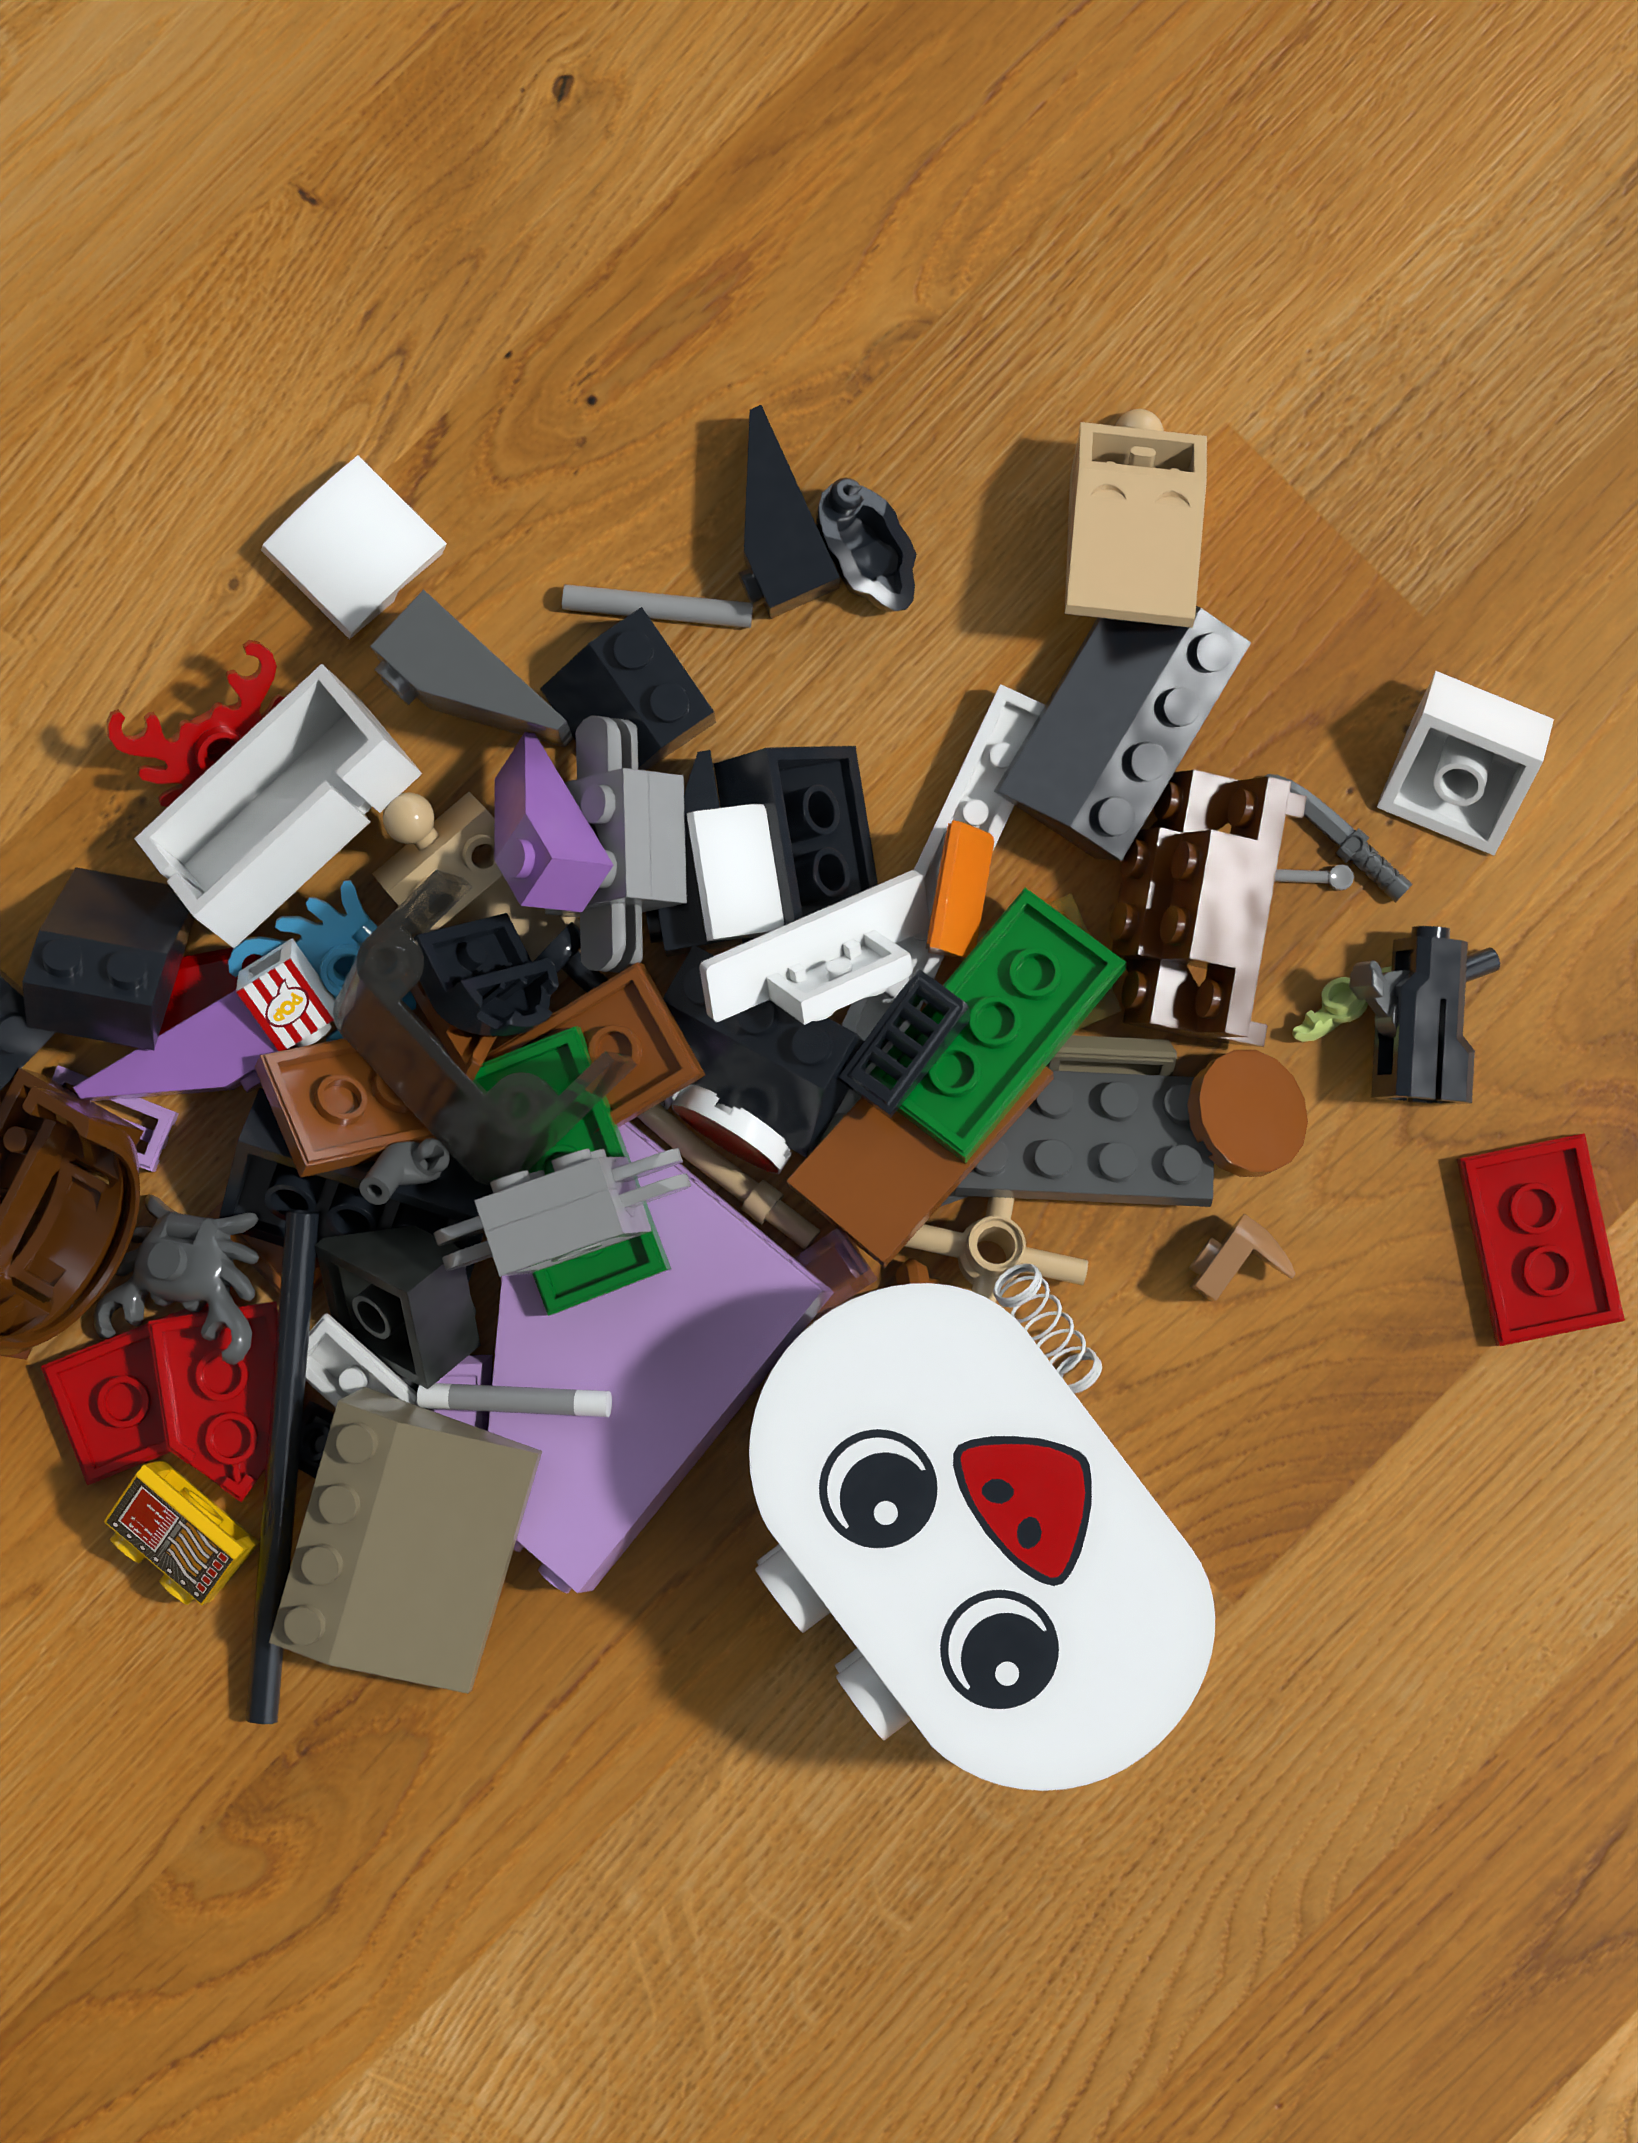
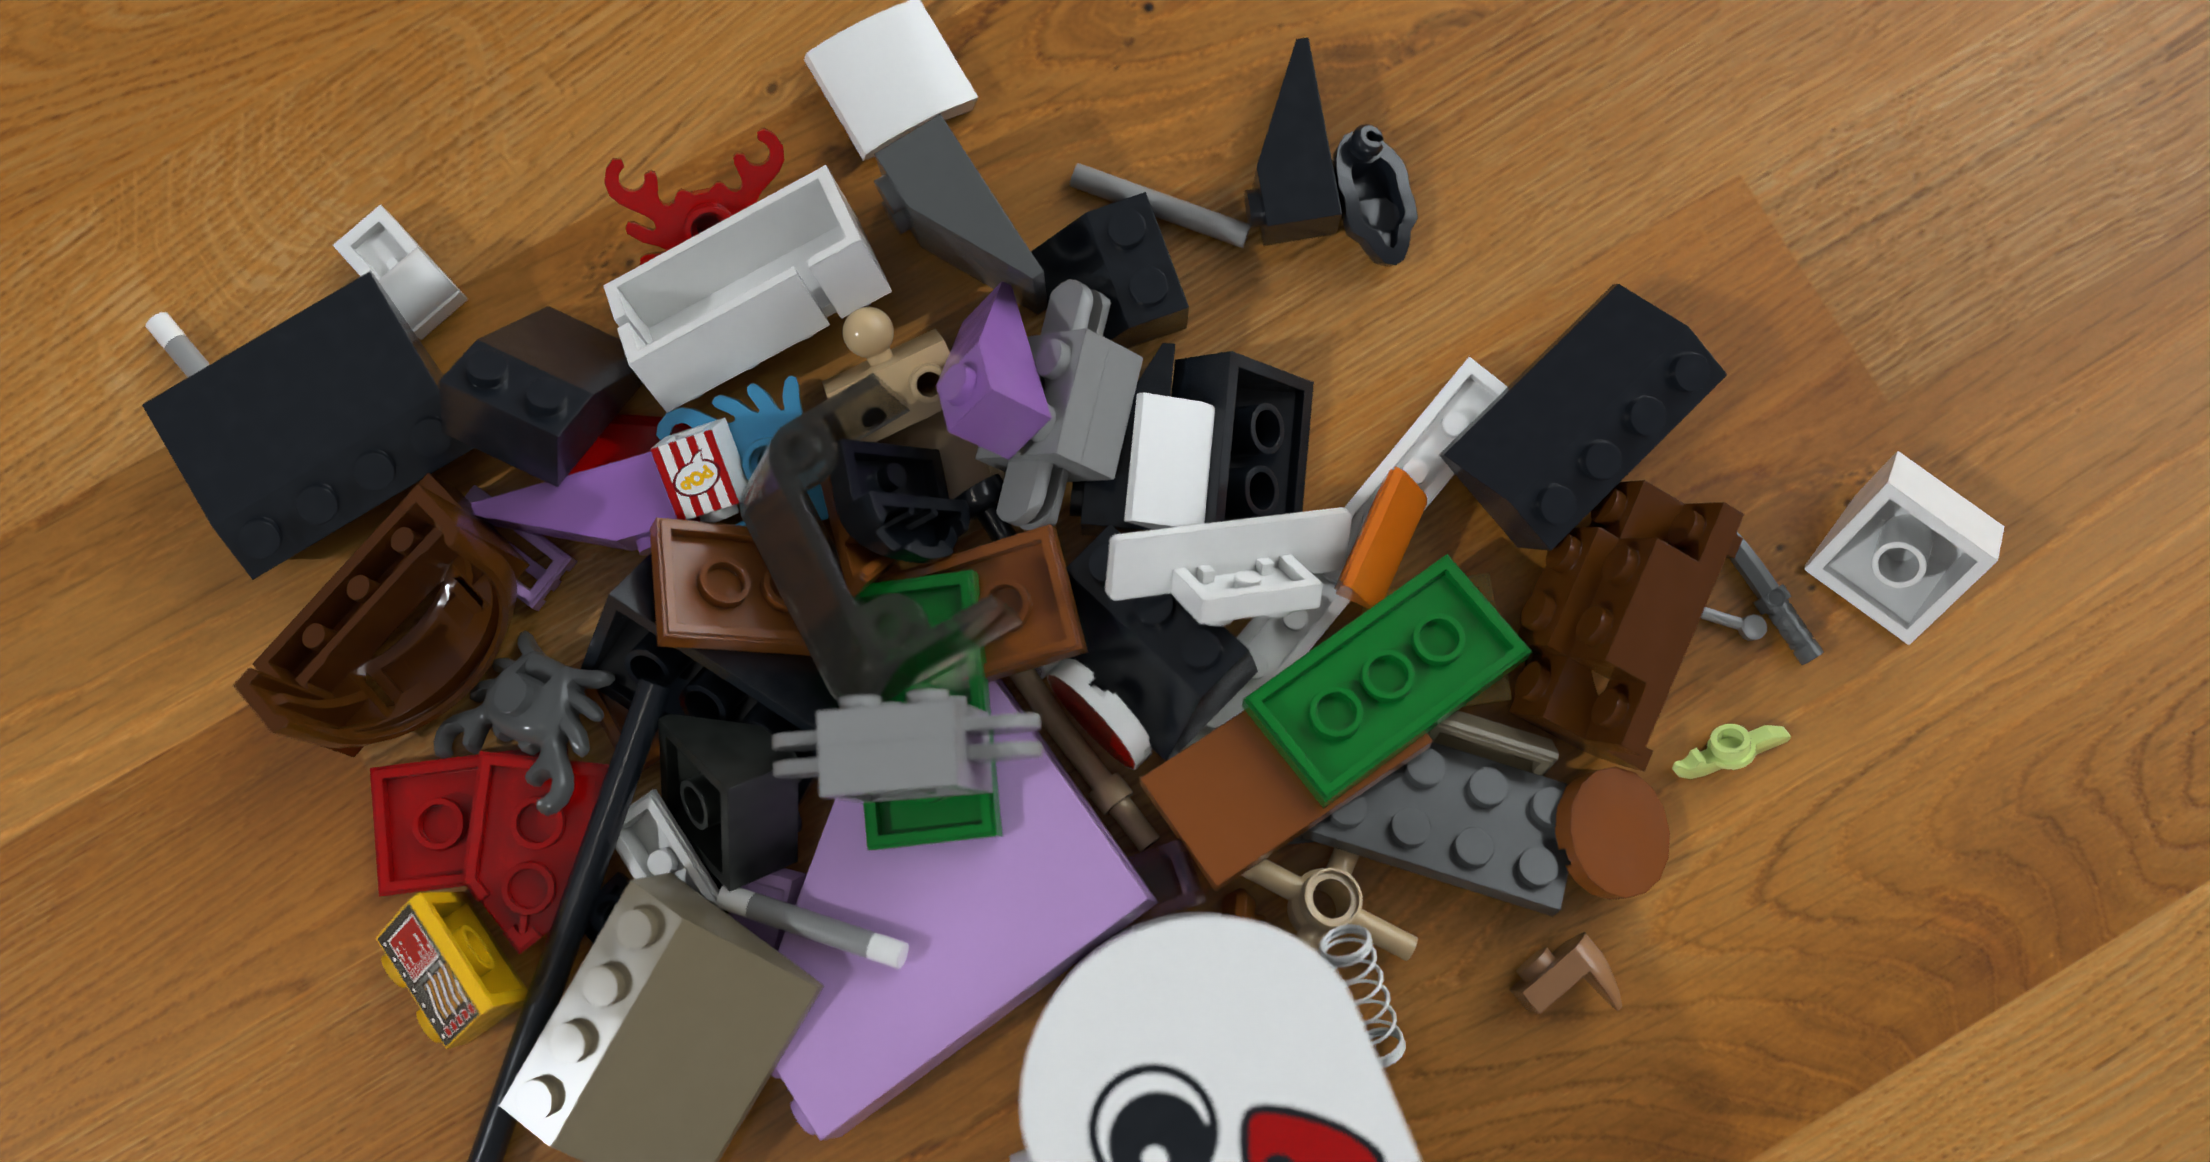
camera: 20 degrees right, 5 degrees down
dark grey arm [359,1138,450,1205] -> none
black slope [839,969,970,1118] -> none
tan slope [1065,409,1207,628] -> none
black piece [1349,926,1500,1105] -> none
red tile [1457,1133,1625,1346] -> none

